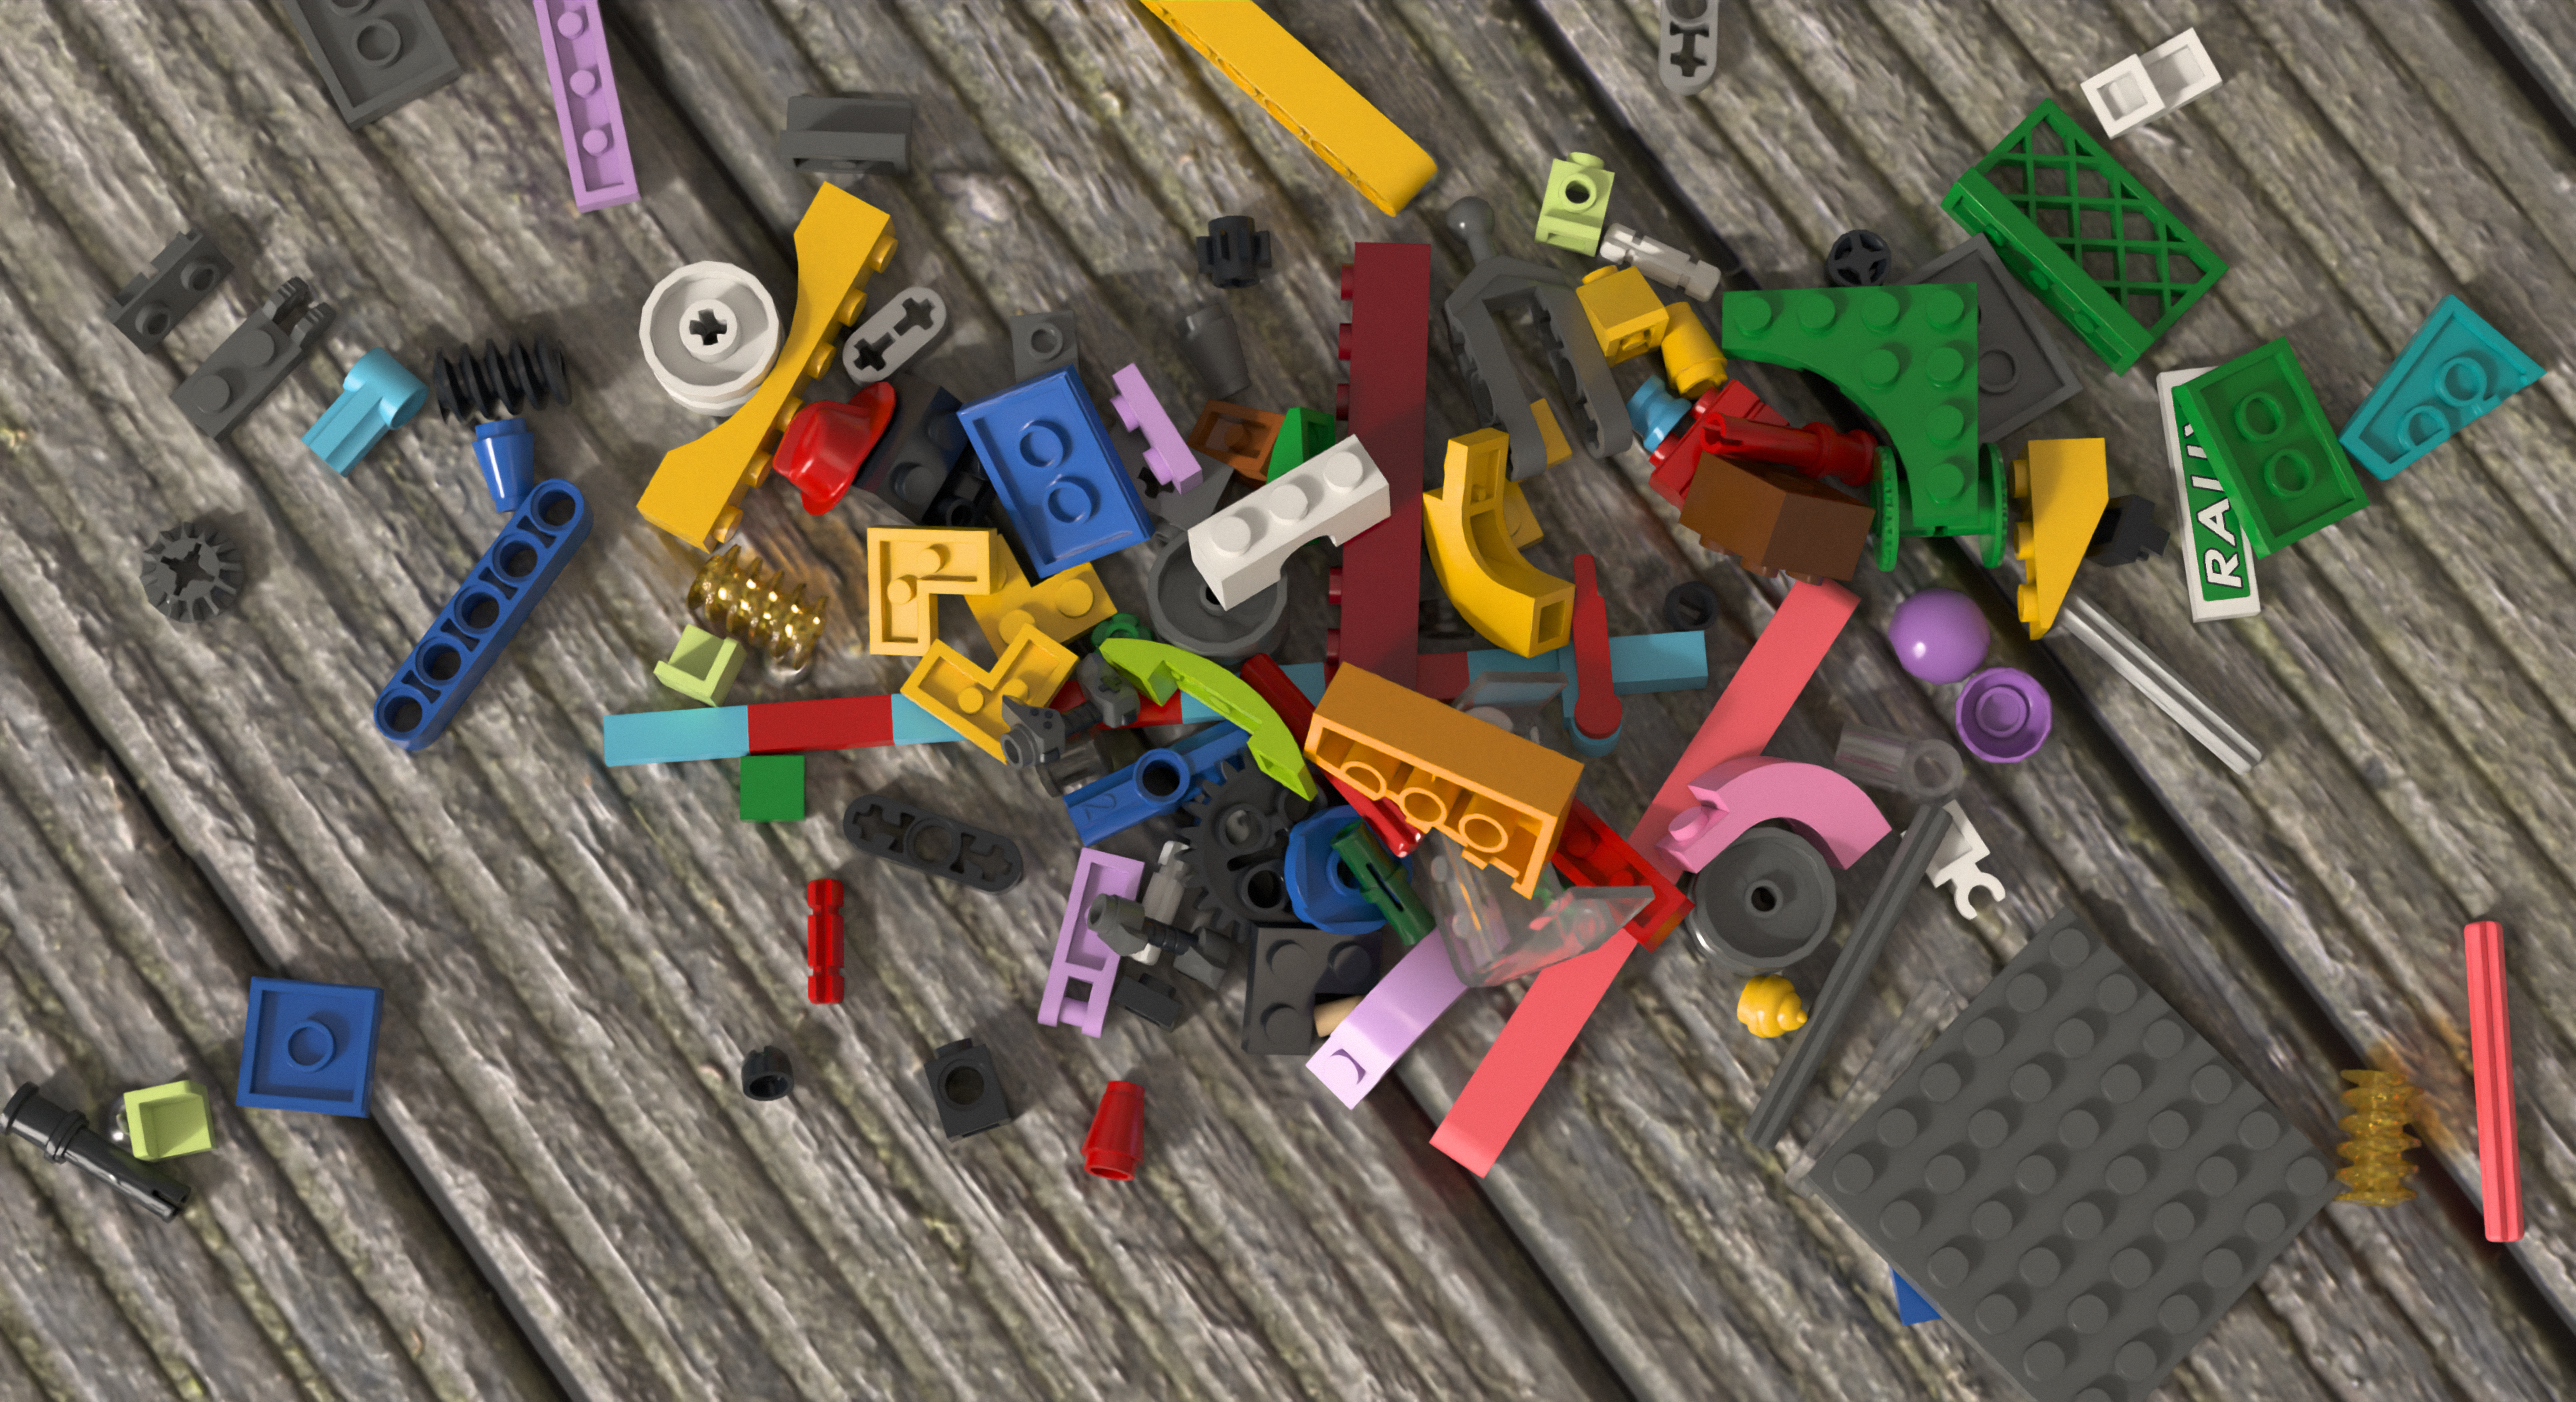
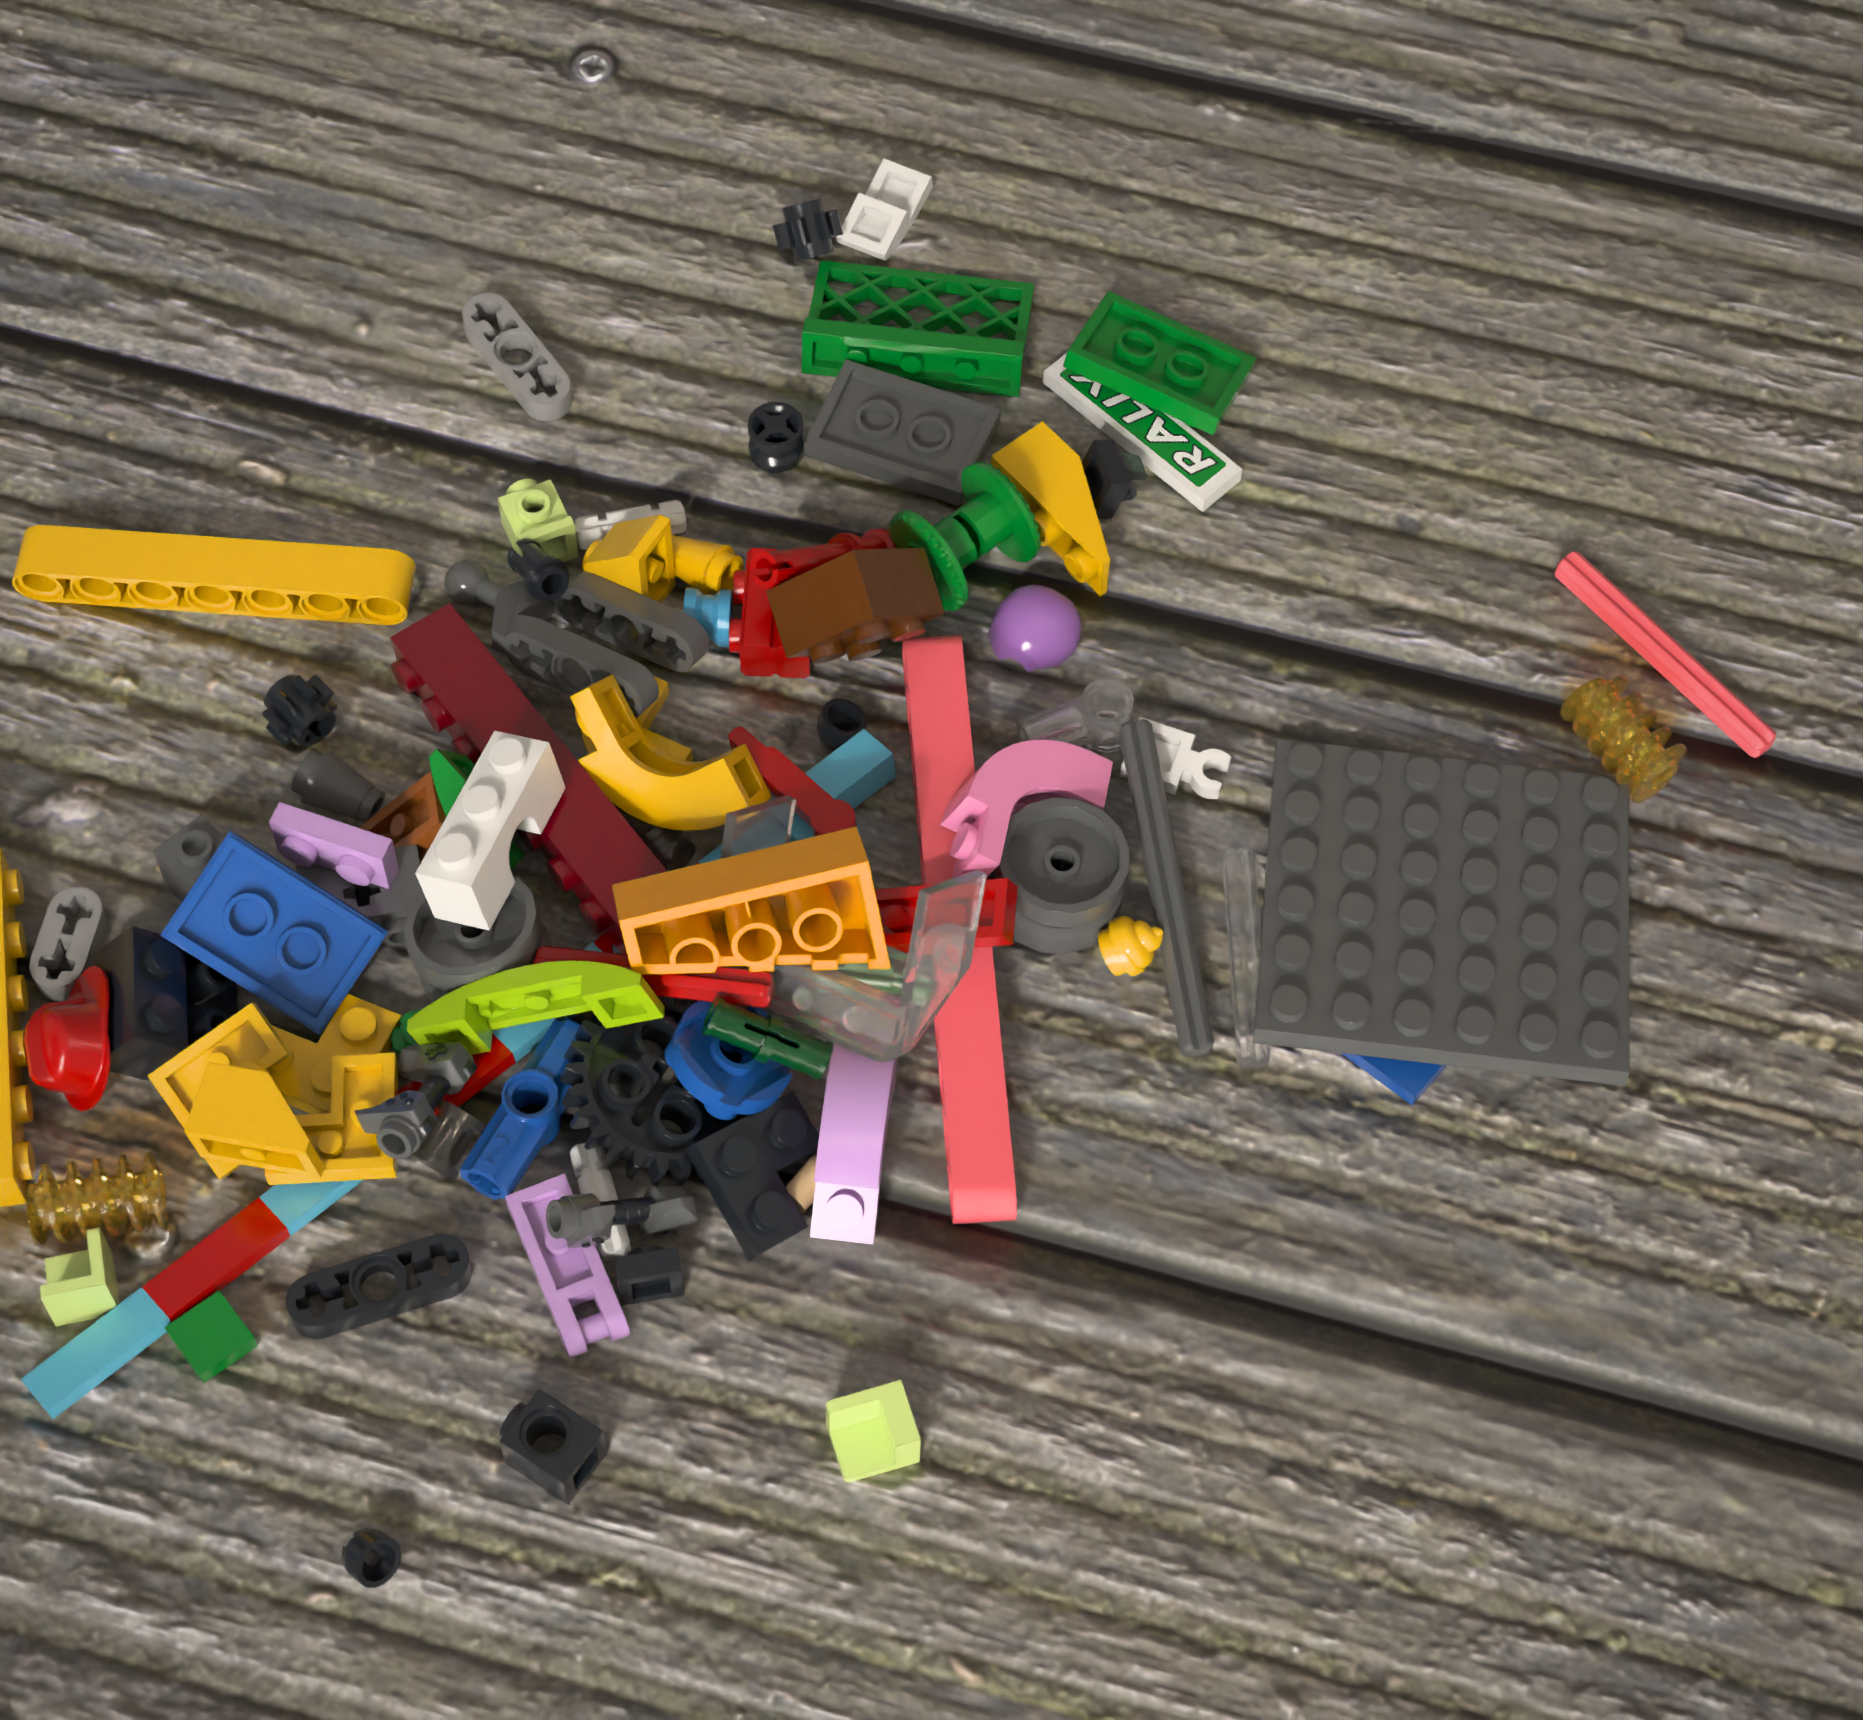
camera: 40 degrees left, 20 degrees down
red axle [808,878,844,1005] -> none
red cone [1080,1080,1145,1181] -> none
green plate [1722,282,1979,527] -> none
medium lavender hair [1955,666,2054,763] -> none
light grey axle [2055,588,2265,775] -> none
teal wing [2336,293,2548,482] -> none
none -> yellow slope [184,1060,325,1178]
none -> black pin [507,538,569,600]
none -> black gear [773,198,843,261]
none -> yellowish green panel [826,1380,921,1483]

